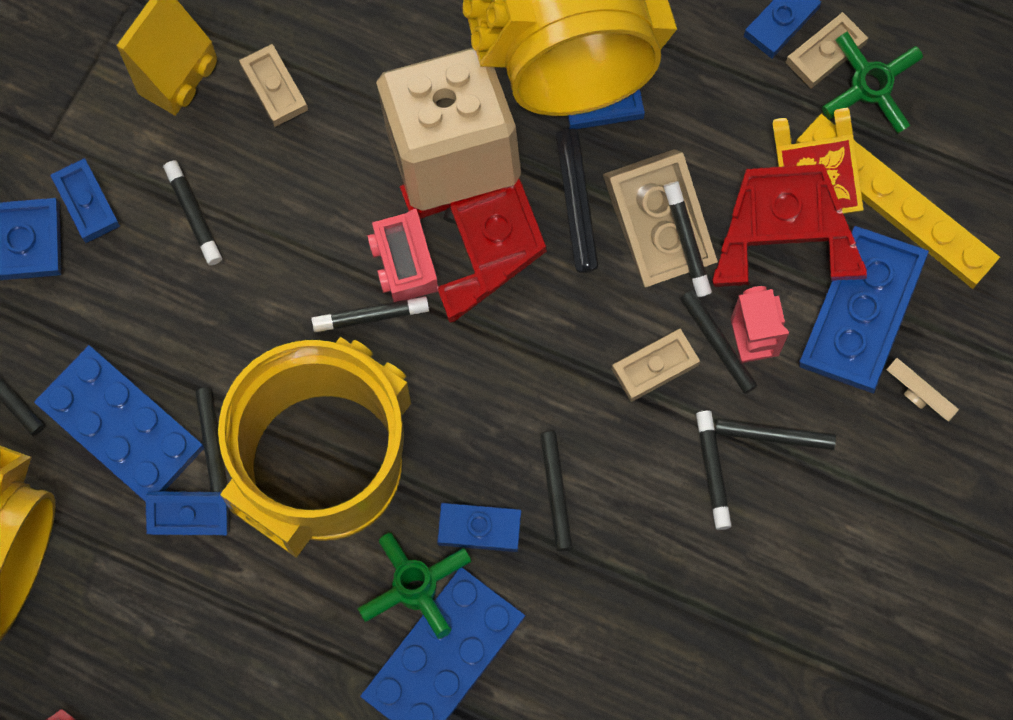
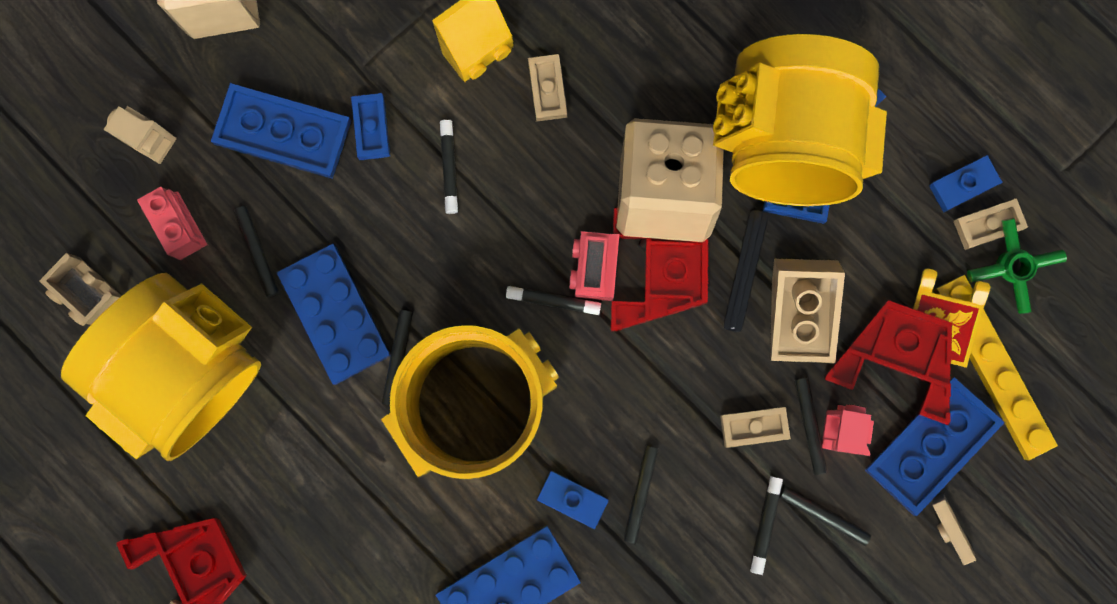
camera: 20 degrees right, 10 degrees up
blue plate [146,491,229,535] -> none
green bar [357,533,471,639] -> none
pearl dark grey bar [664,181,712,297] -> none

